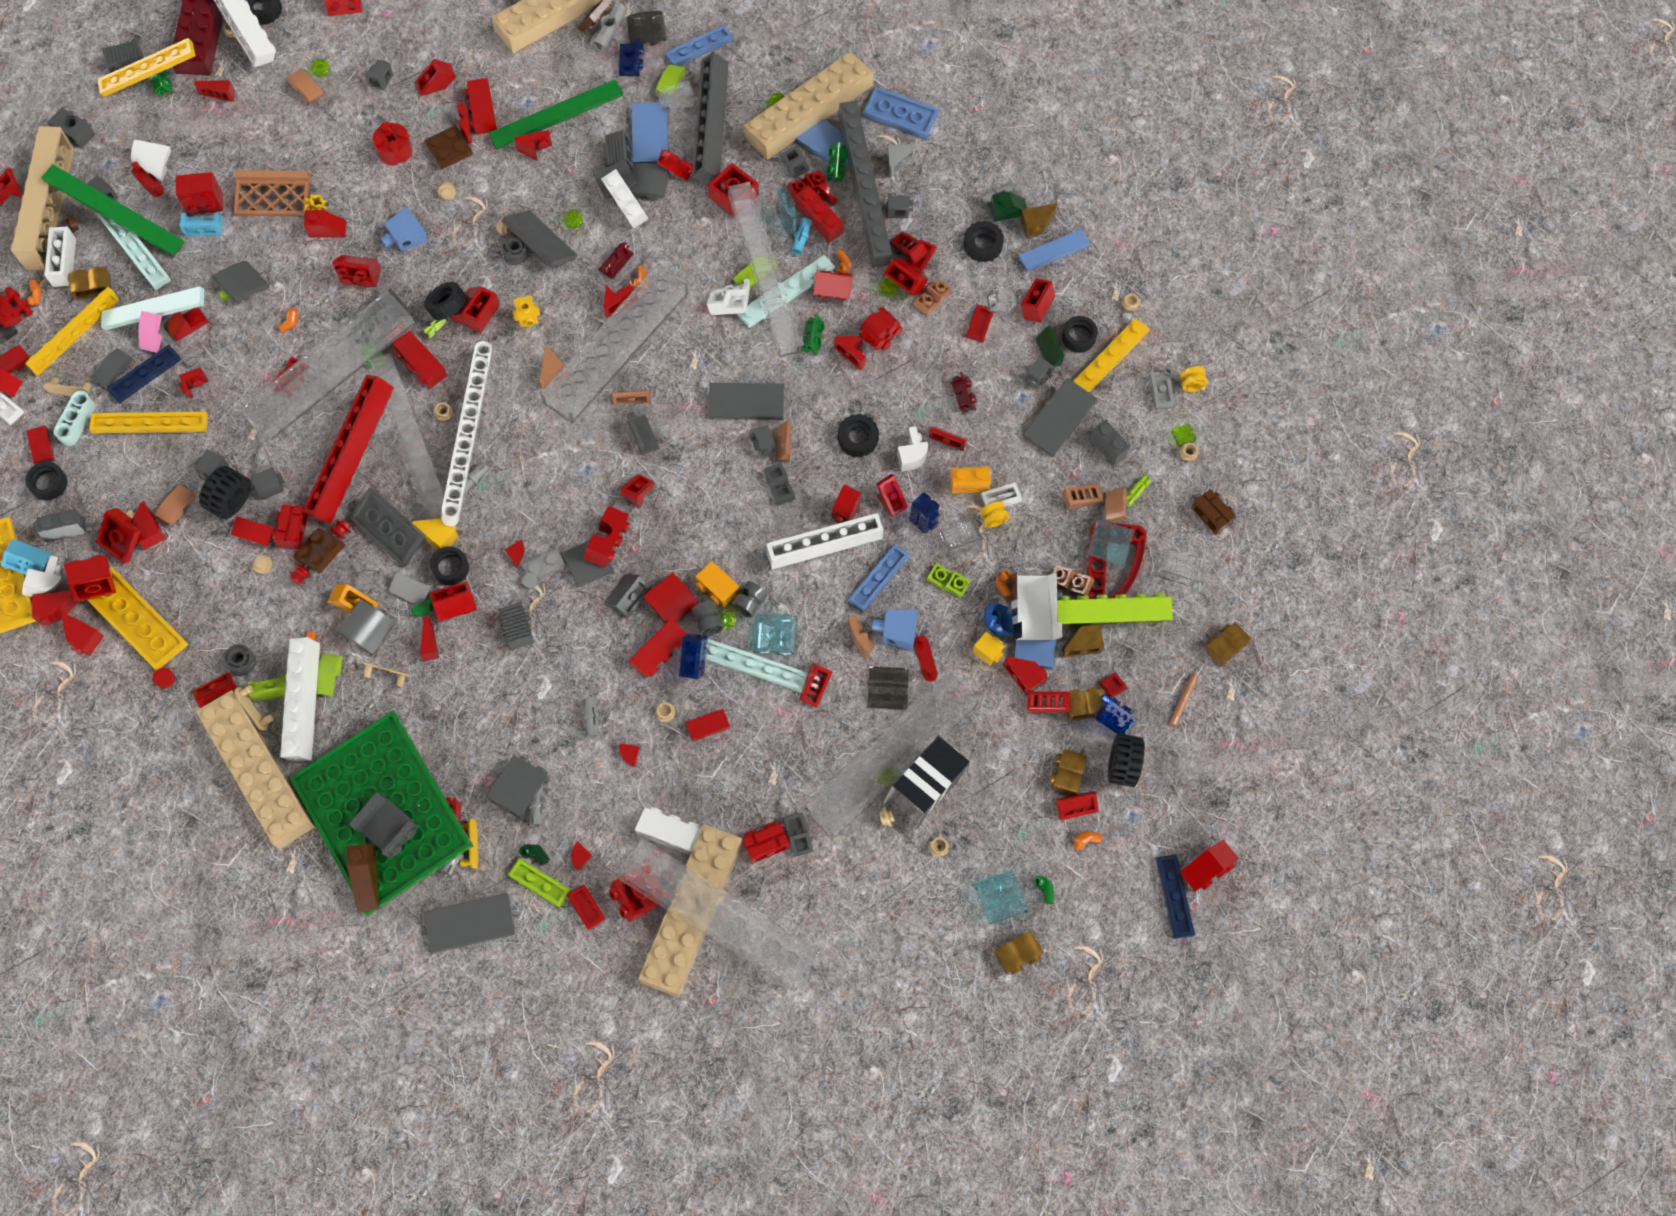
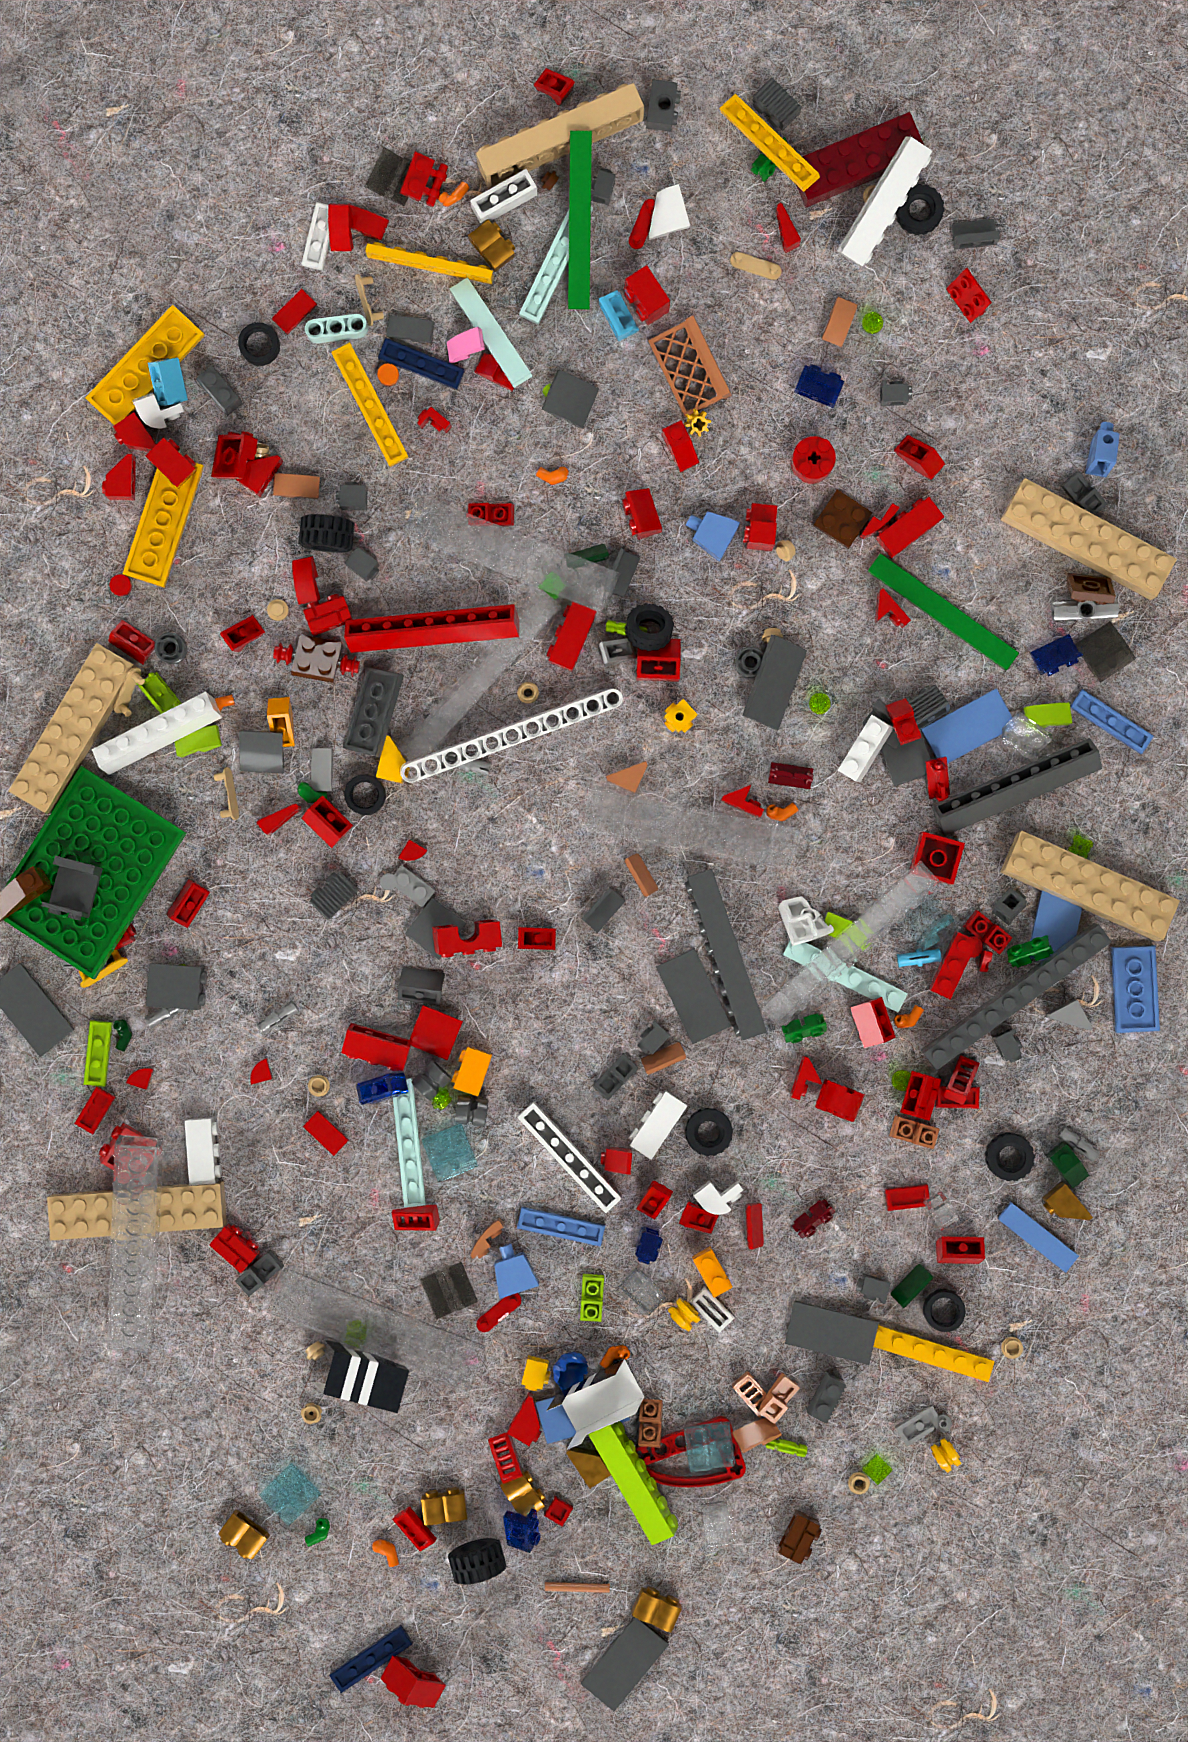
camera: 70 degrees right, 20 degrees up
none -> red slope [166,879,210,928]
none -> red slope [220,615,265,652]
none -> orange tile [377,363,399,386]
none -> dark grey tile [581,1617,669,1712]
none -> light grey slope [599,638,637,667]
none -> white brick [629,1090,687,1160]
none -> red slope [679,1202,719,1234]
none -> dark grey brick [684,869,767,1040]
none -> tan piece [730,252,782,280]
none -> red brick [743,503,778,552]
none -> nougat slope [758,1373,800,1424]
none -> clear blue brick [794,364,845,408]
none -> red slope [885,698,921,745]

